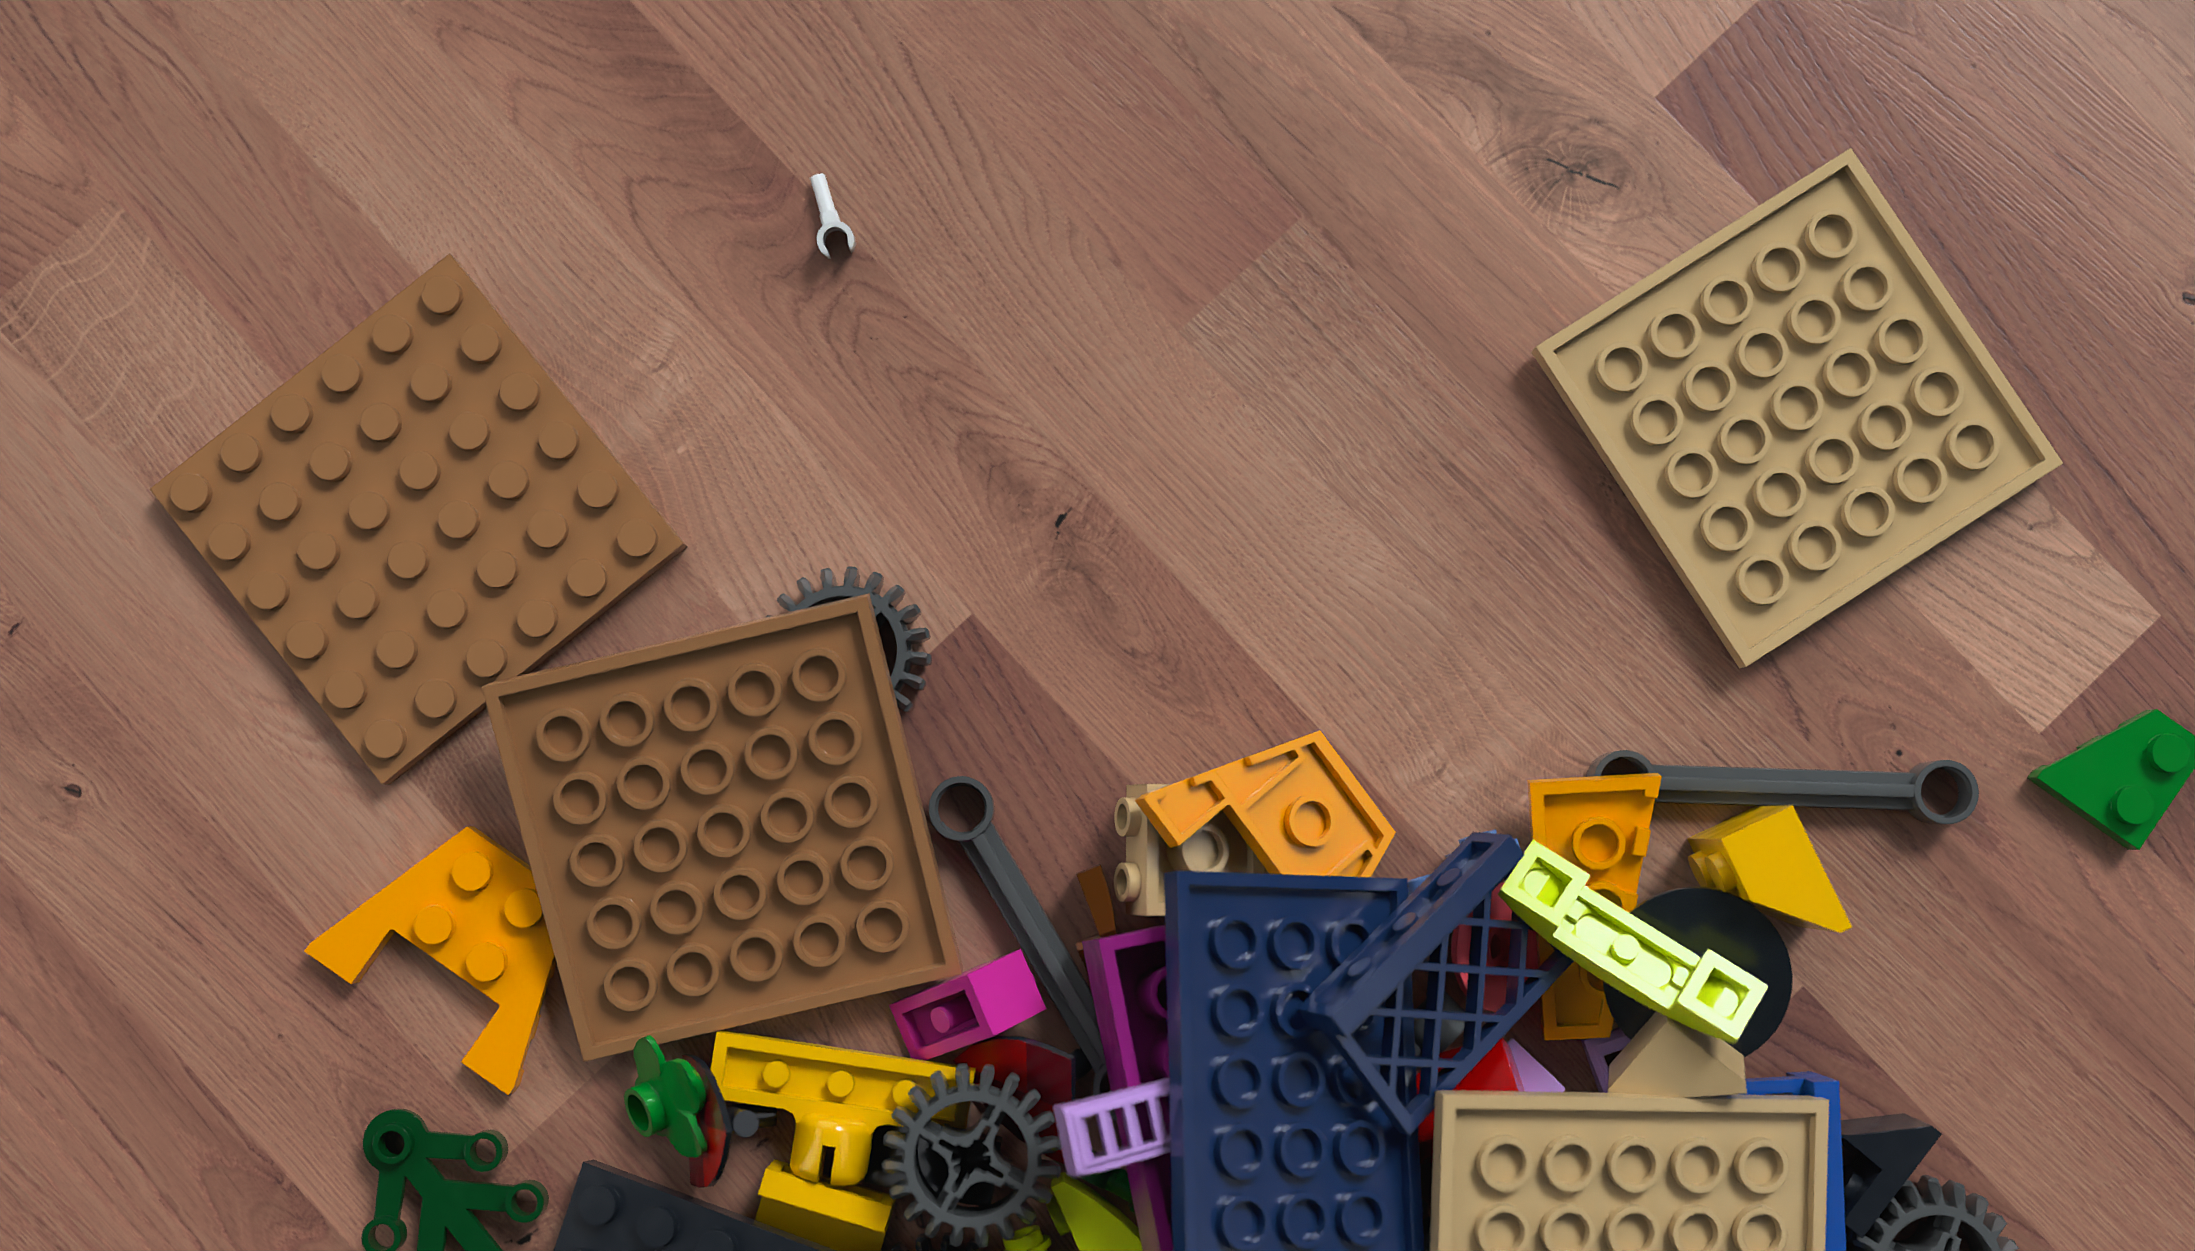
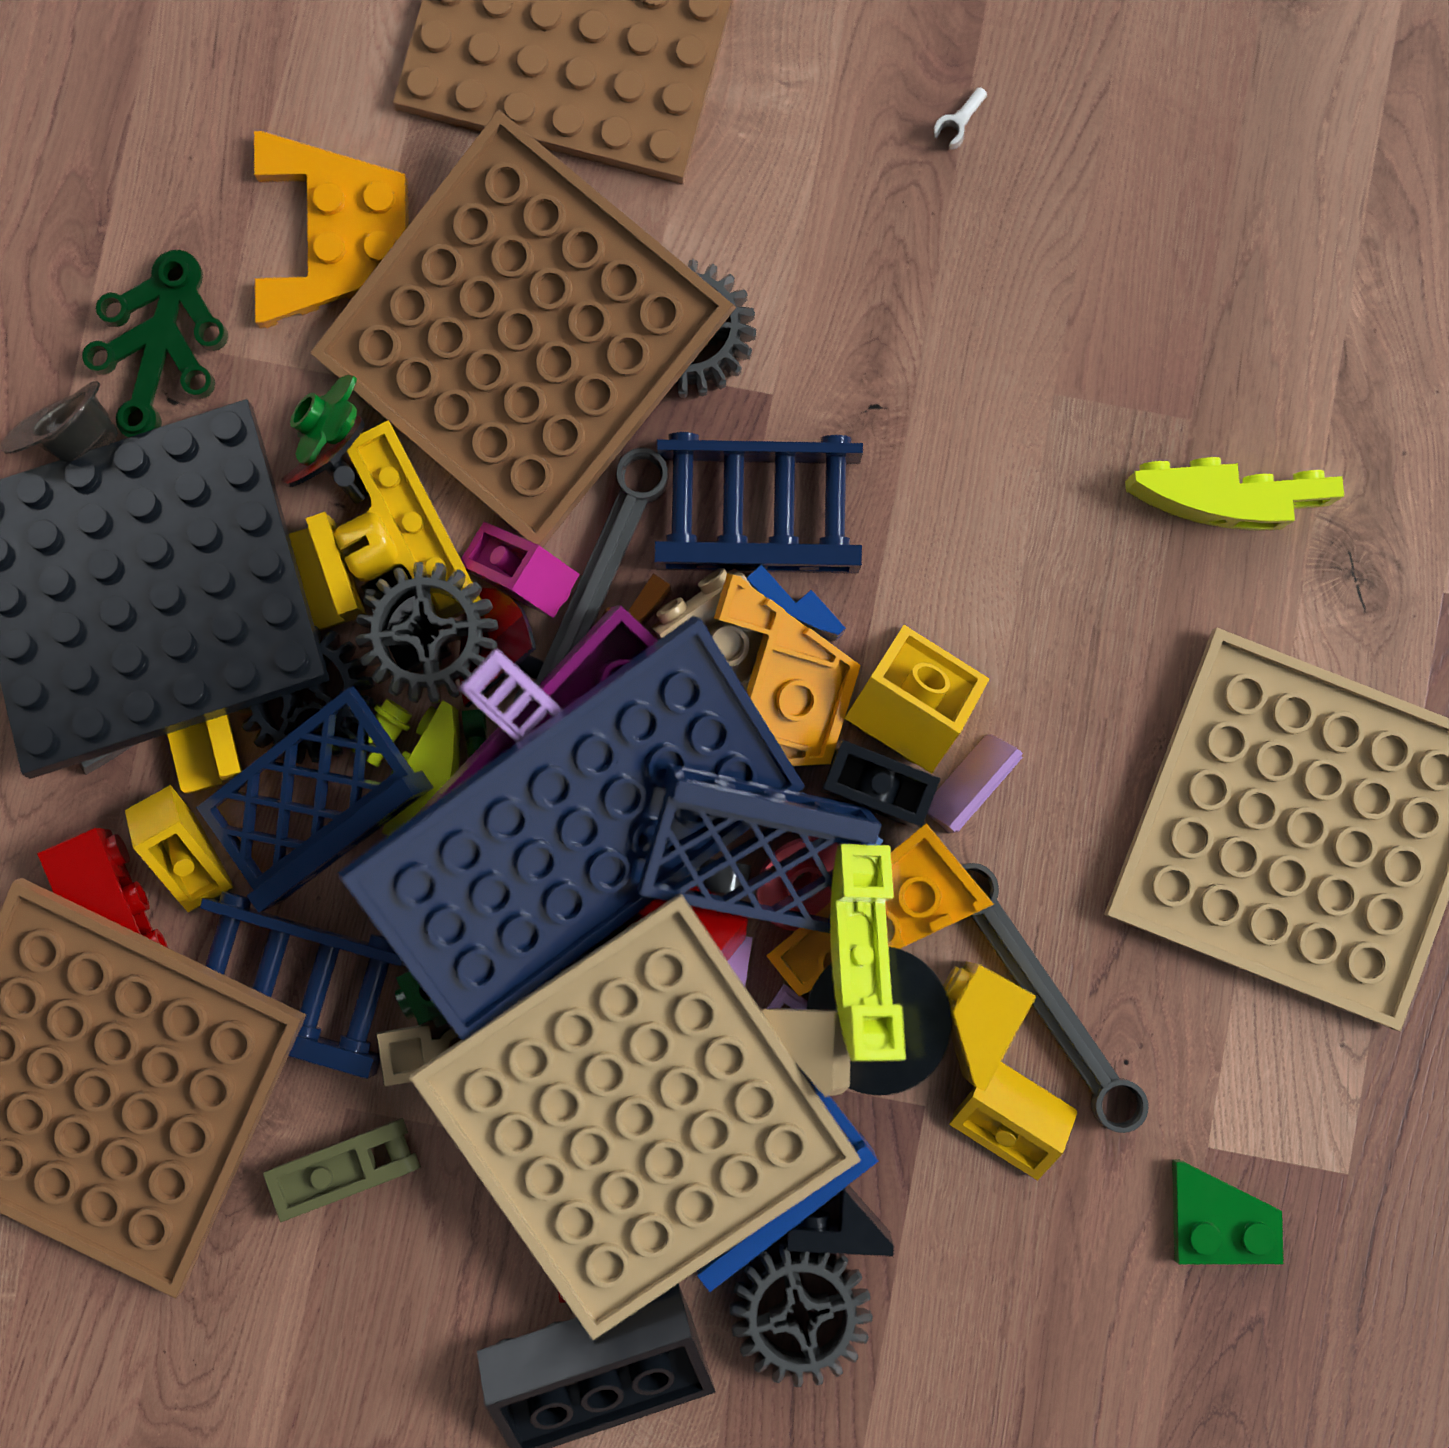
camera: 55 degrees right, 0 degrees up
none -> dark blue fence [655,432,863,574]
none -> blue slope [747,565,846,641]
none -> black brick [820,740,941,830]
none -> yellow slope [844,625,990,774]
none -> lavender slope [927,734,1023,833]
none -> yellow panel [949,1062,1077,1181]
none -> neon yellow slope [1125,457,1344,530]

